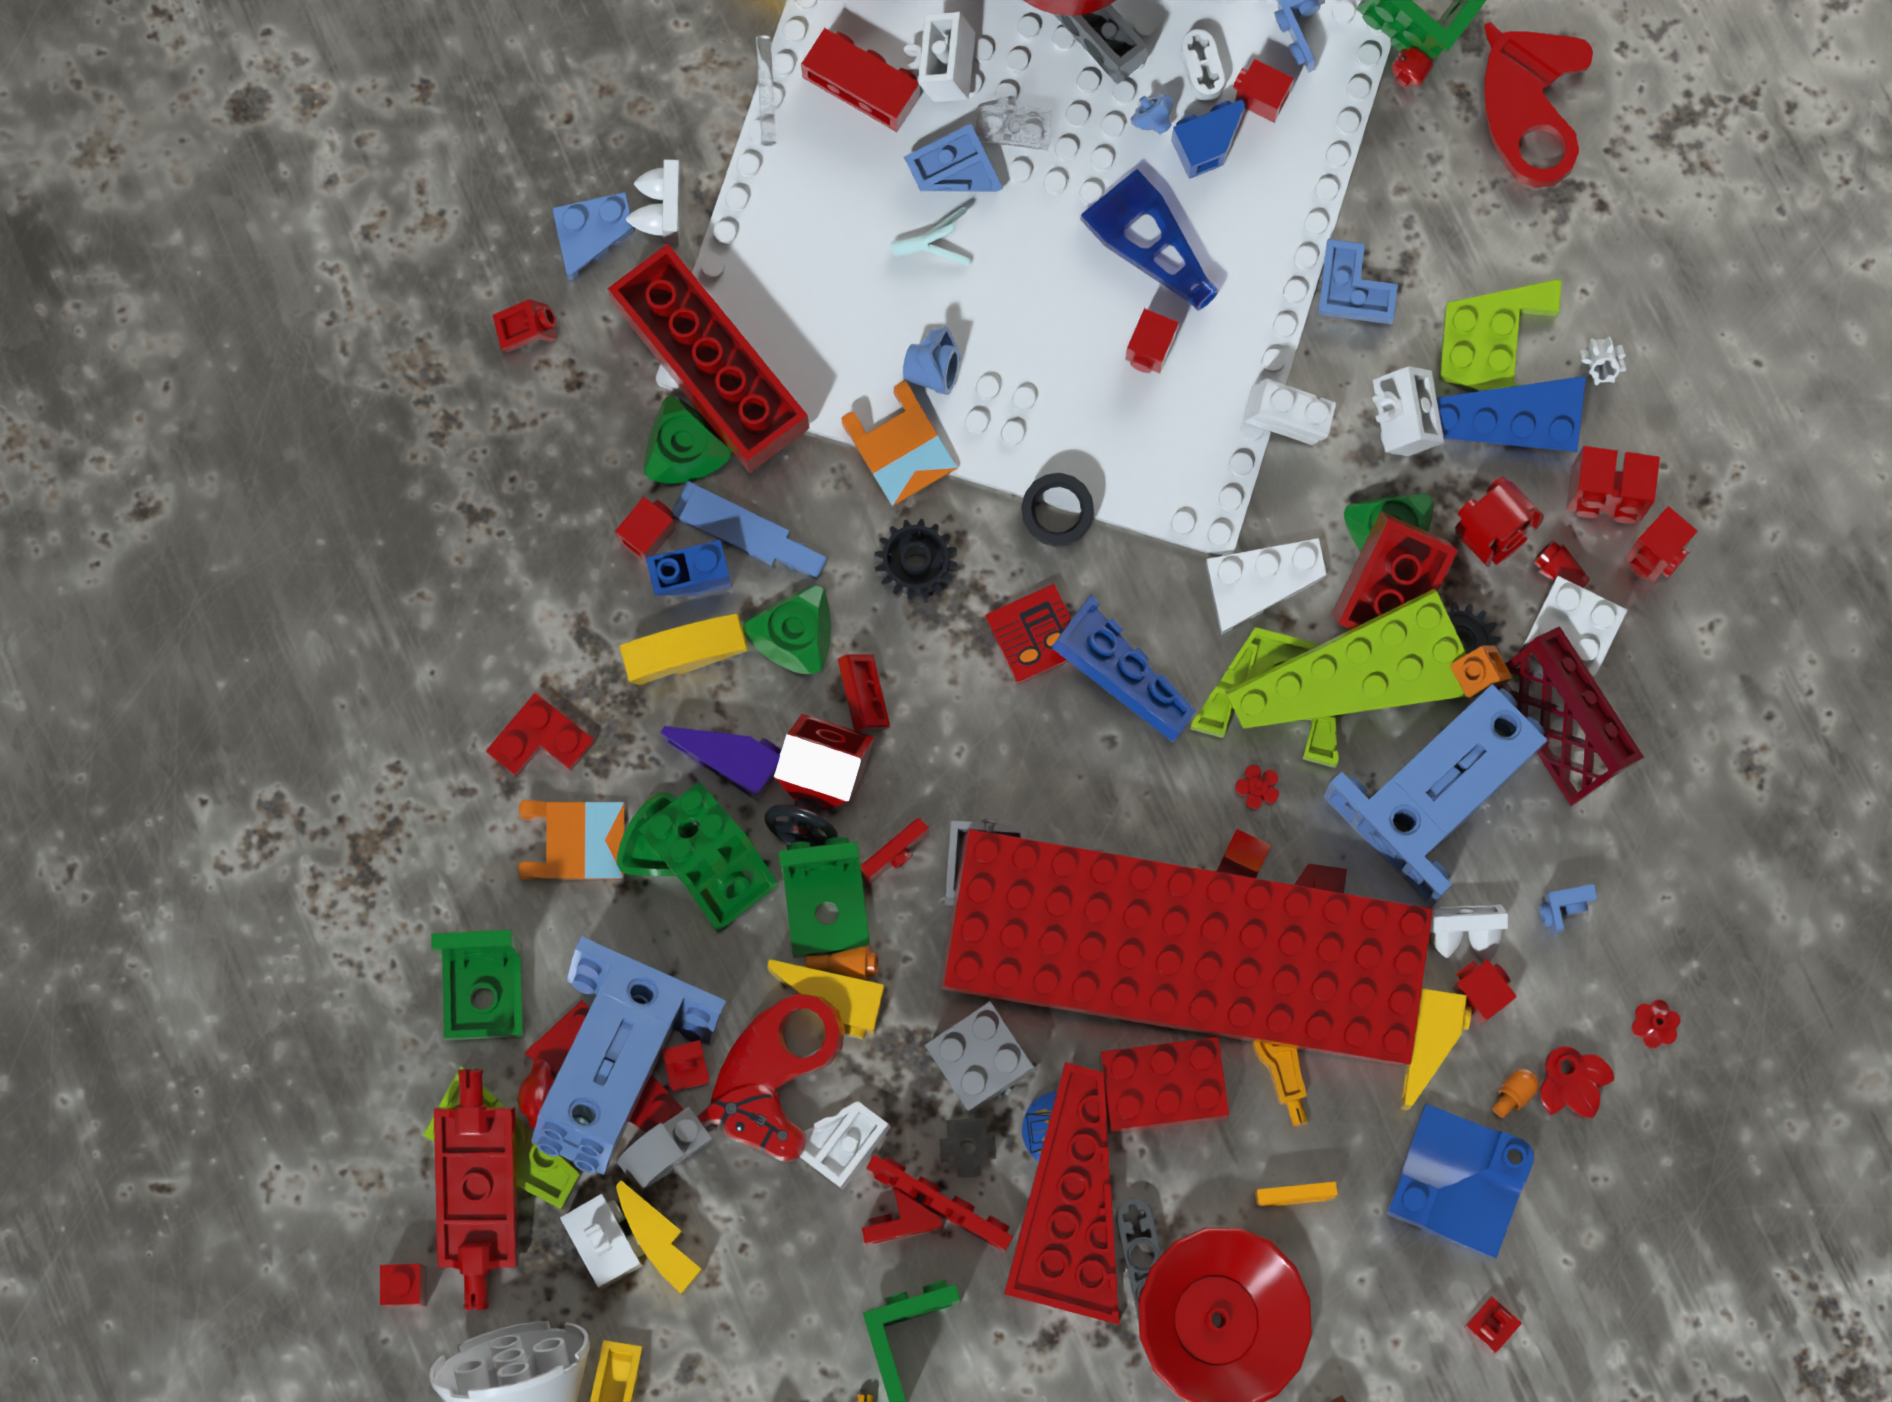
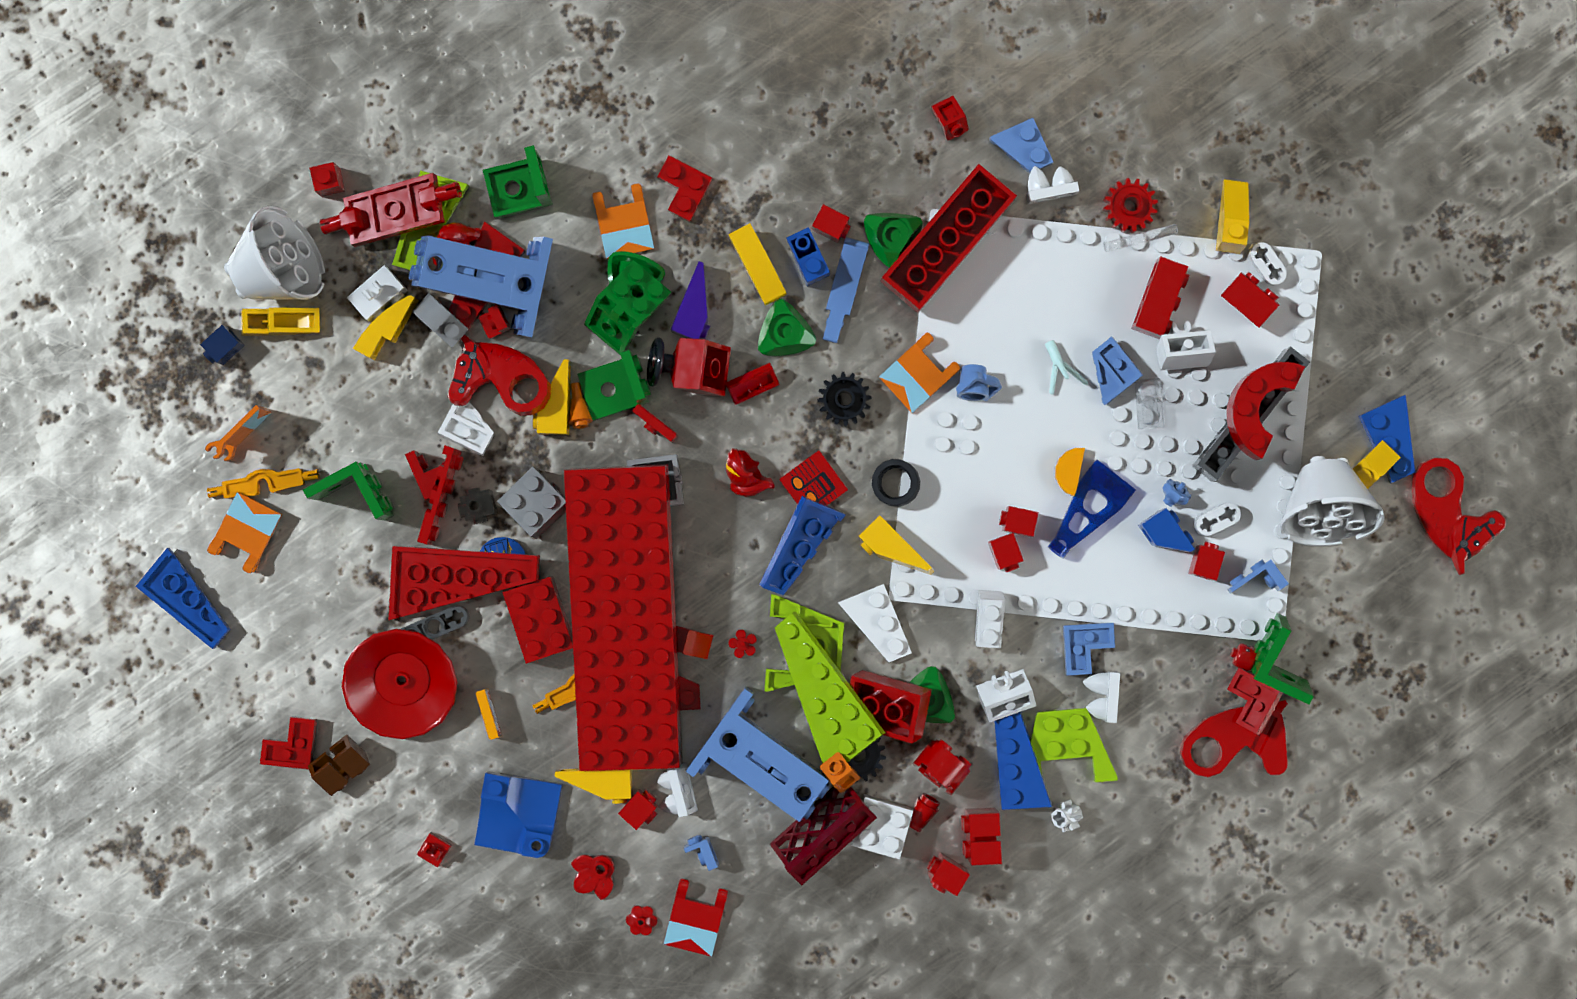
camera: 80 degrees right, 10 degrees up
orange cylinder [1492,1069,1539,1118] -> none
none -> red flag [663,879,728,957]
none -> red hair [726,448,775,497]
none -> yellow slope [859,515,934,575]
none -> red brick [988,533,1024,573]
none -> light orange tile [1055,448,1085,497]
none -> white tile [1083,671,1120,723]
none -> red gear [1102,178,1158,234]
none -> red plate [1227,668,1283,736]

